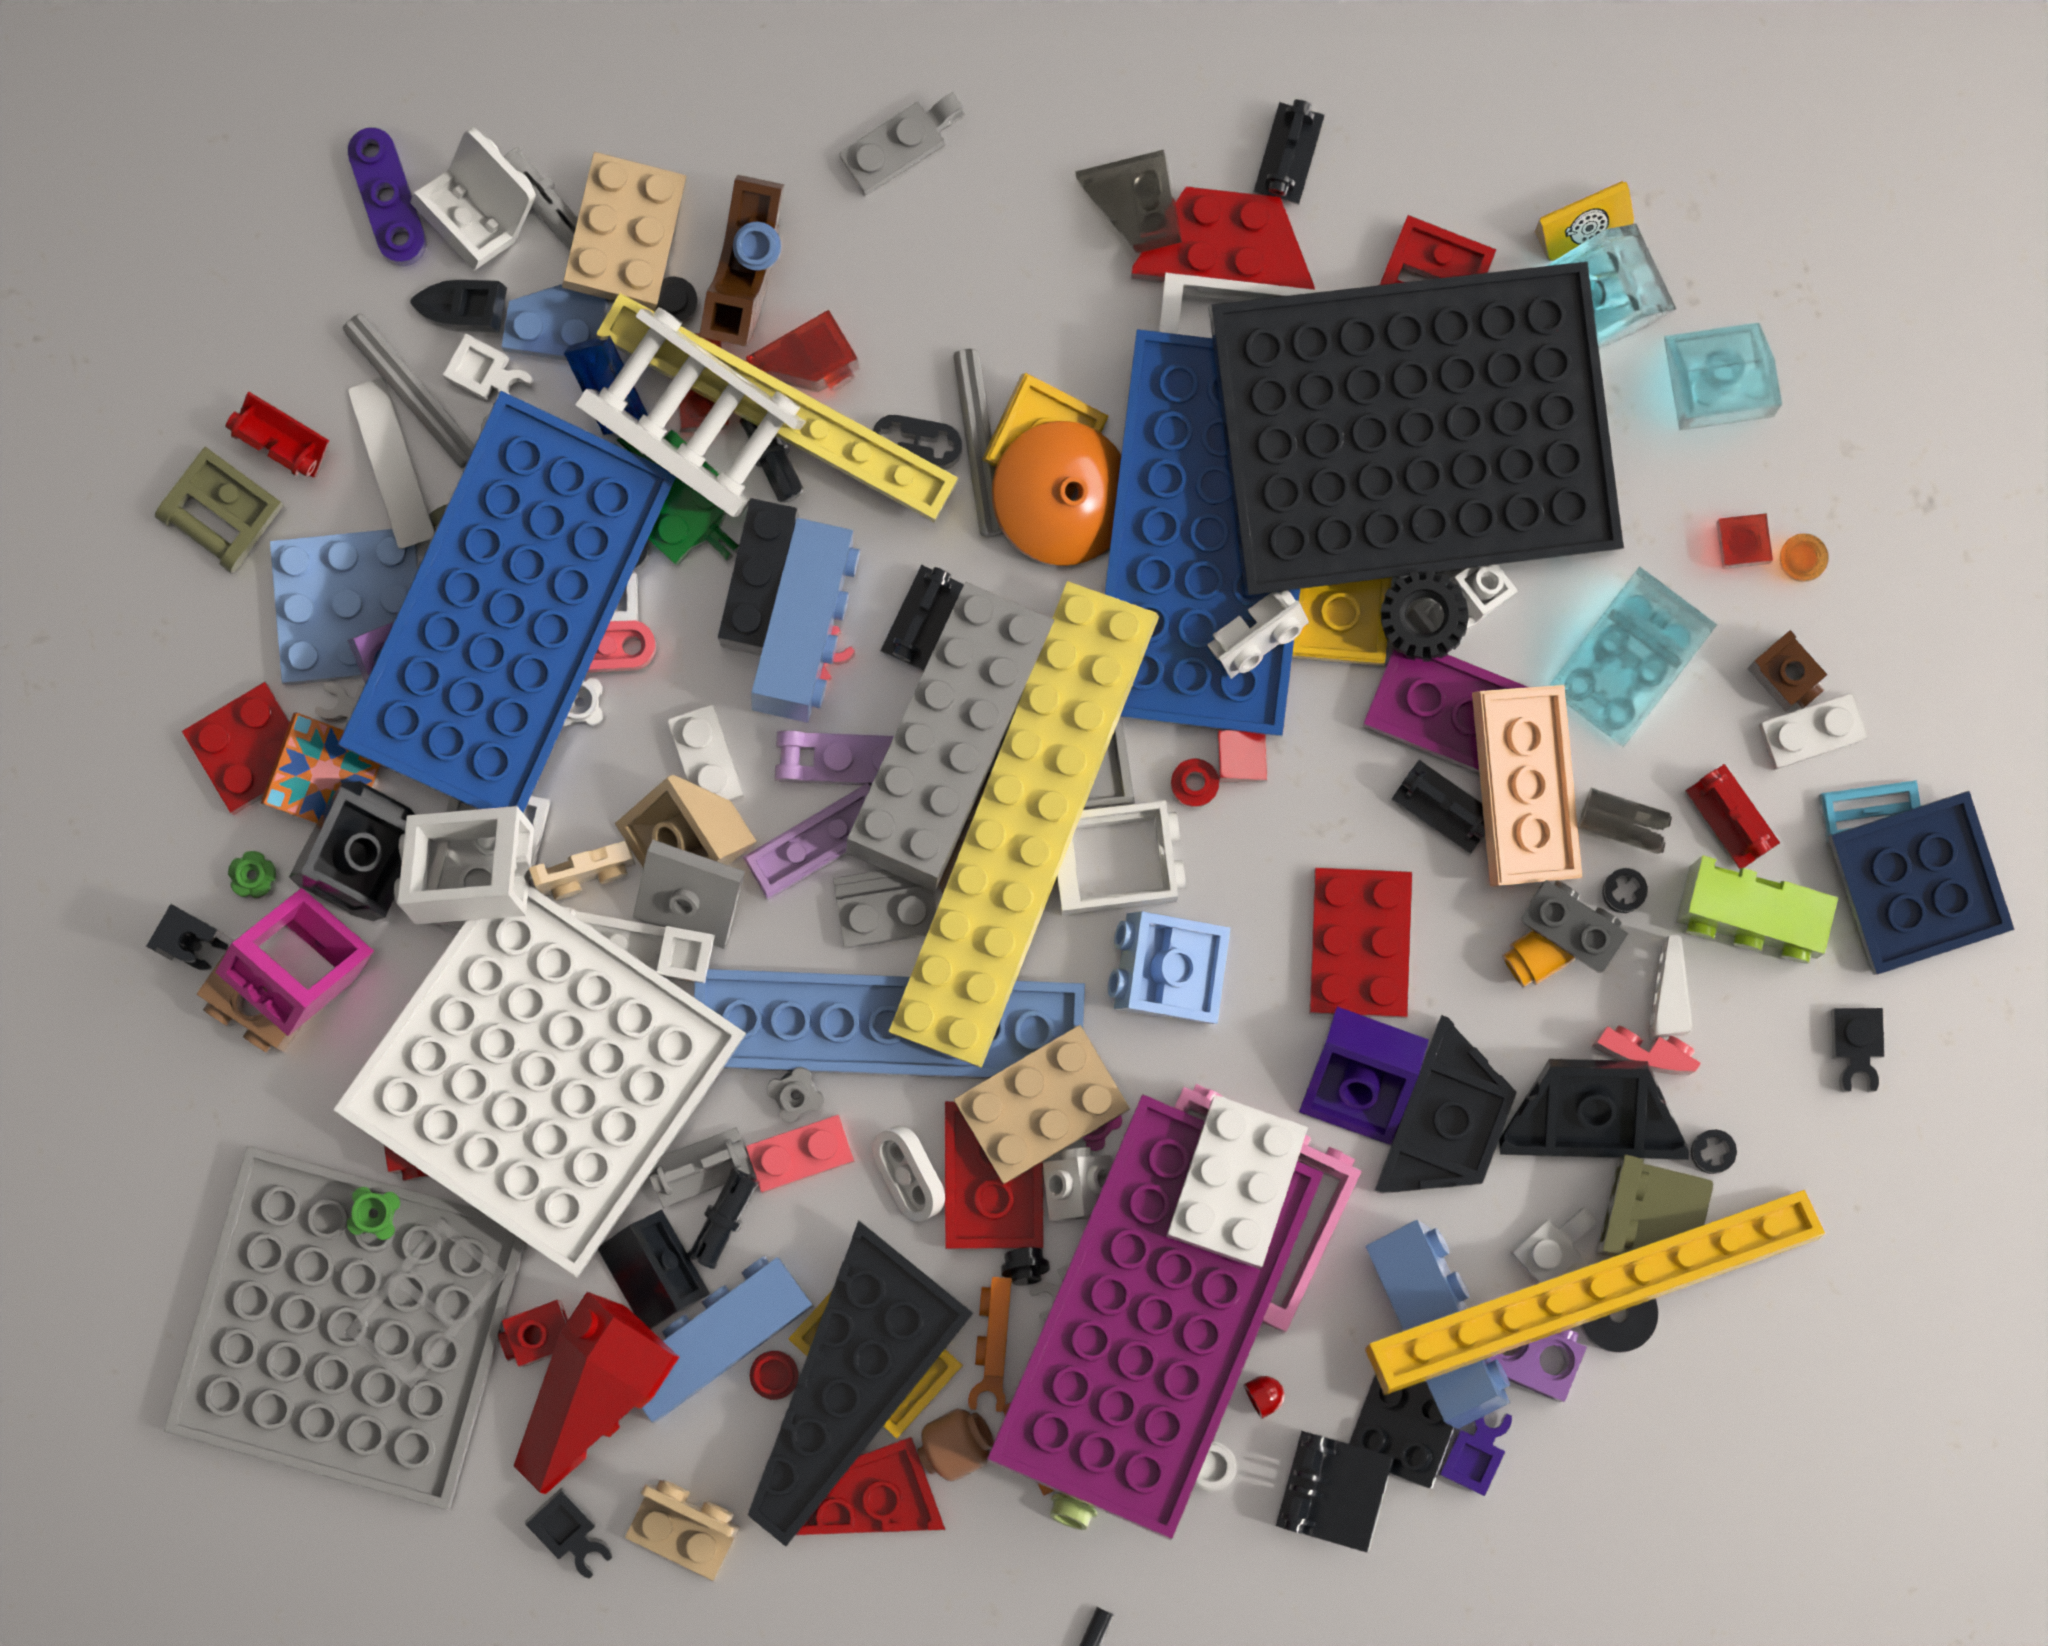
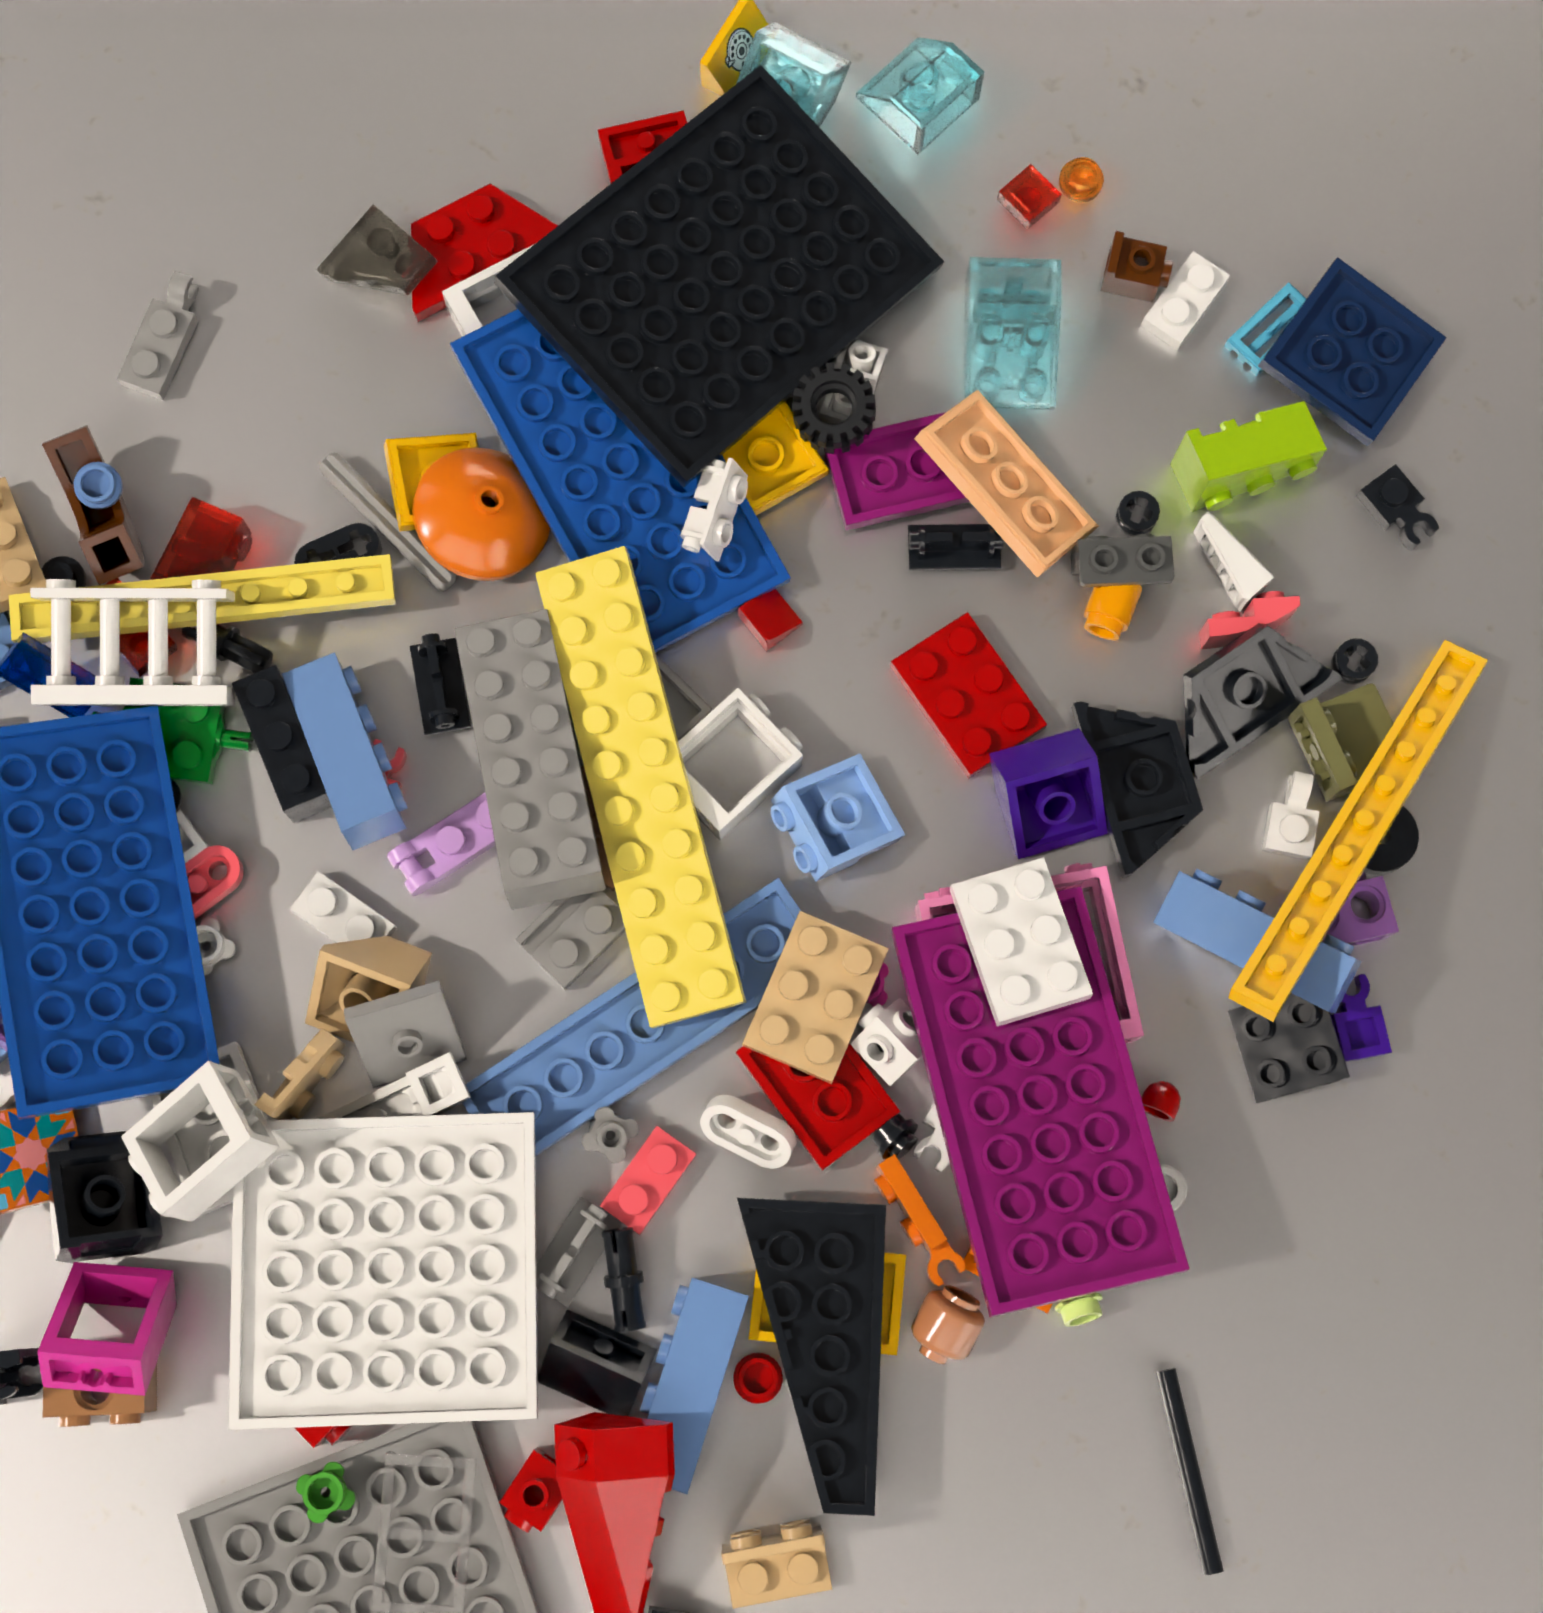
camera: 40 degrees left, 5 degrees down
bright green plate [228,851,276,898] -> none
lavender tile [743,783,871,900] -> none
red wing [796,1436,946,1535] -> none
red plate [1171,758,1219,807] -> none
black hinge [1253,99,1325,205] -> none
black hinge [1276,1431,1394,1553] -> none
clear smoke hinge [1578,787,1672,854] -> none
red hinge [1685,764,1780,869] -> none

